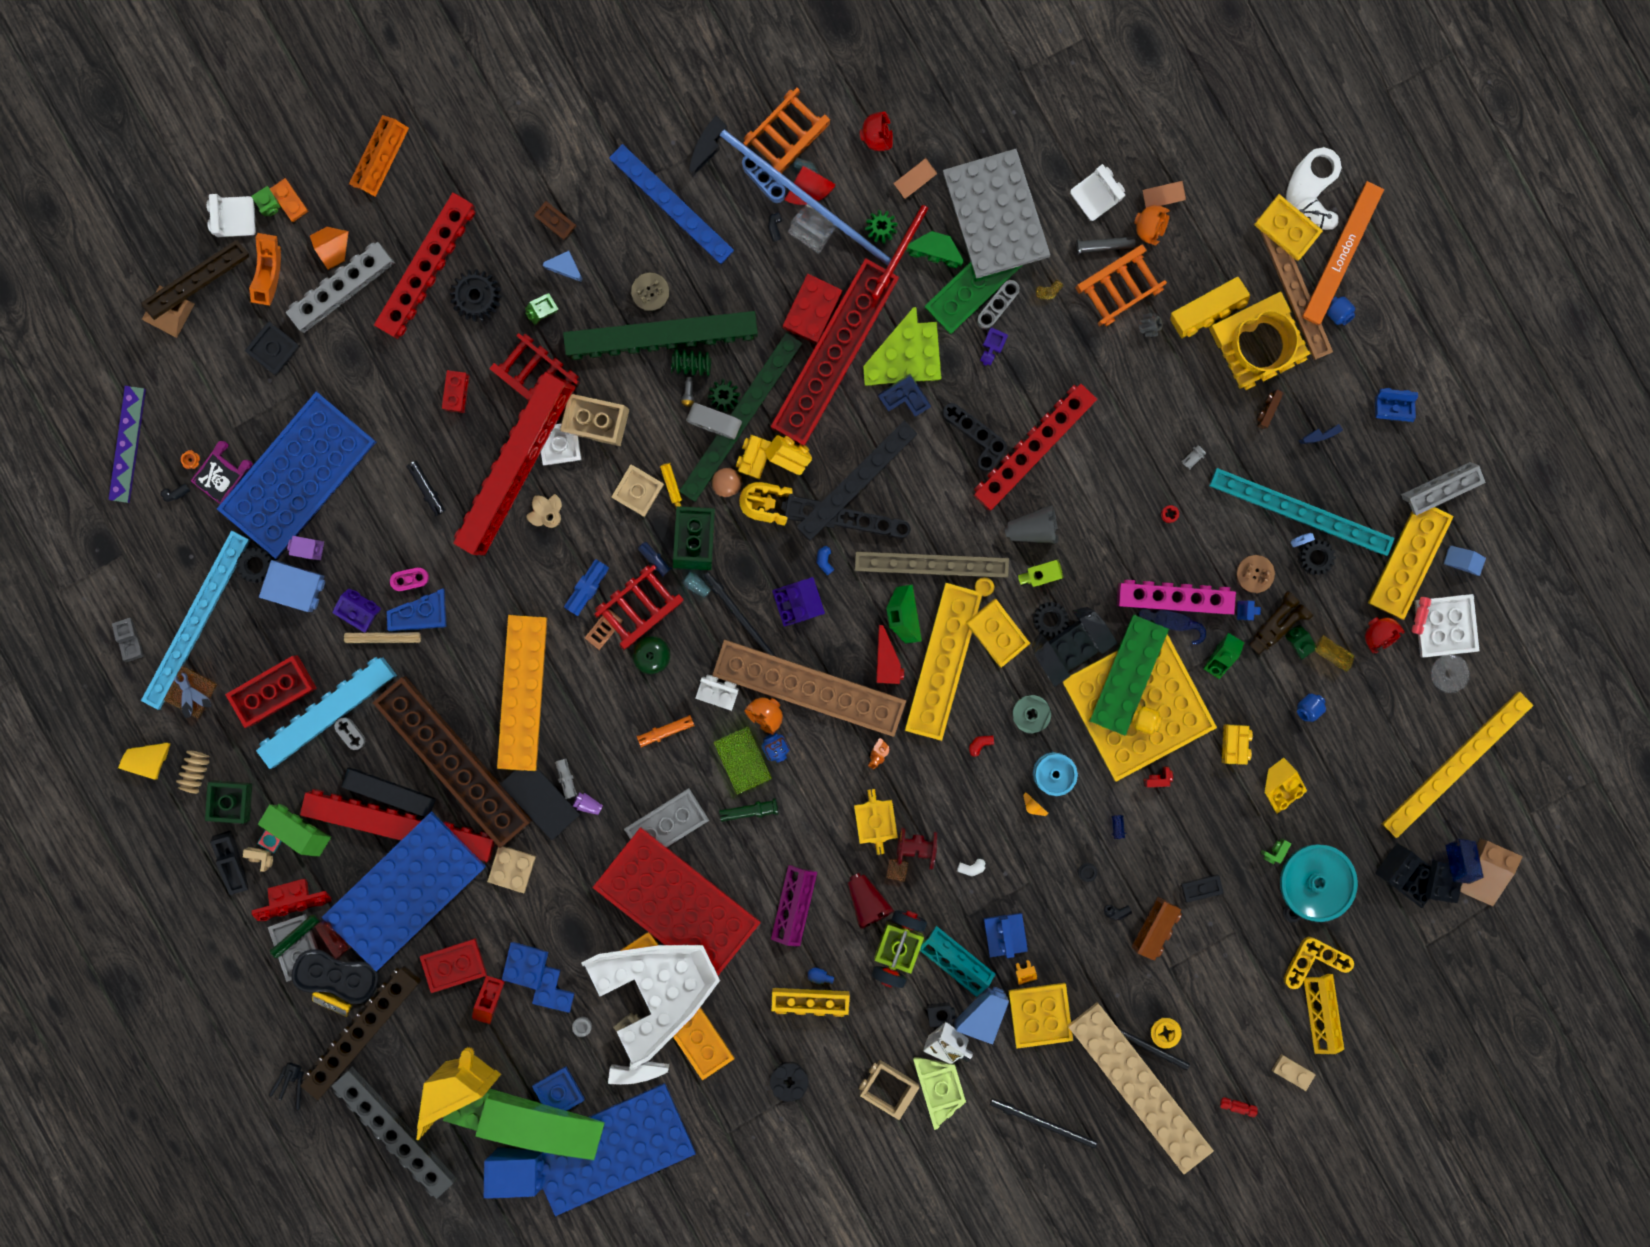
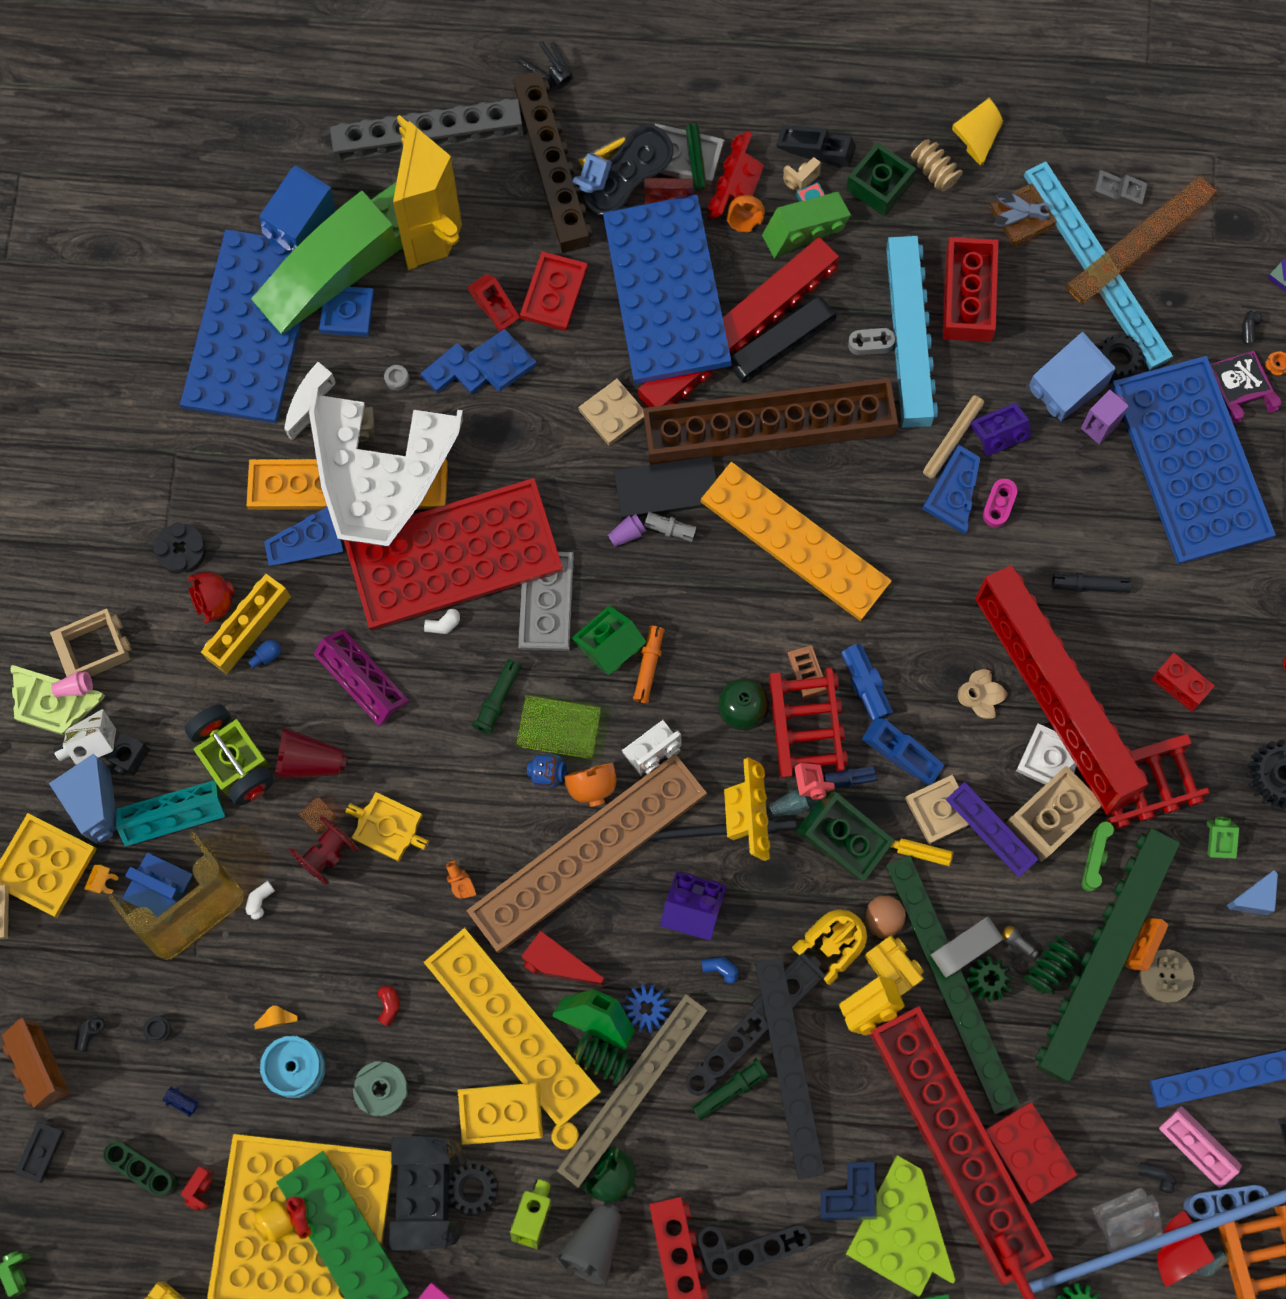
camera: 130 degrees right, 15 degrees down
none -> bright pink cone [51,671,93,698]
none -> dark green beam [103,1142,178,1196]
none -> clear yellow windscreen [108,831,244,960]
none -> red cylinder [188,571,234,624]
none -> blue wing [264,506,344,567]
none -> red arm [286,1196,312,1239]
none -> white arm [424,609,460,634]
none -> green slope [571,606,646,675]
none -> medium blue bracket [573,153,612,193]
none -> dark green piece [573,1031,633,1086]
none -> dark green cylinder [584,1146,636,1203]
none -> blue gear [623,985,671,1033]
none -> dark green pin [691,1058,770,1121]
none -> yellow bracket [724,757,770,861]
none -> orange hair [727,195,765,233]
none -> coral bracket [794,763,835,800]
none -> blue slope [862,718,944,785]
none -> dark purple fence [945,782,1039,877]
none -> clear orange tile [1066,176,1217,305]
none -> bright green plate [1082,822,1114,892]
none -> orange plate [1124,918,1168,971]
none -> bright pink slope [1159,1106,1242,1189]

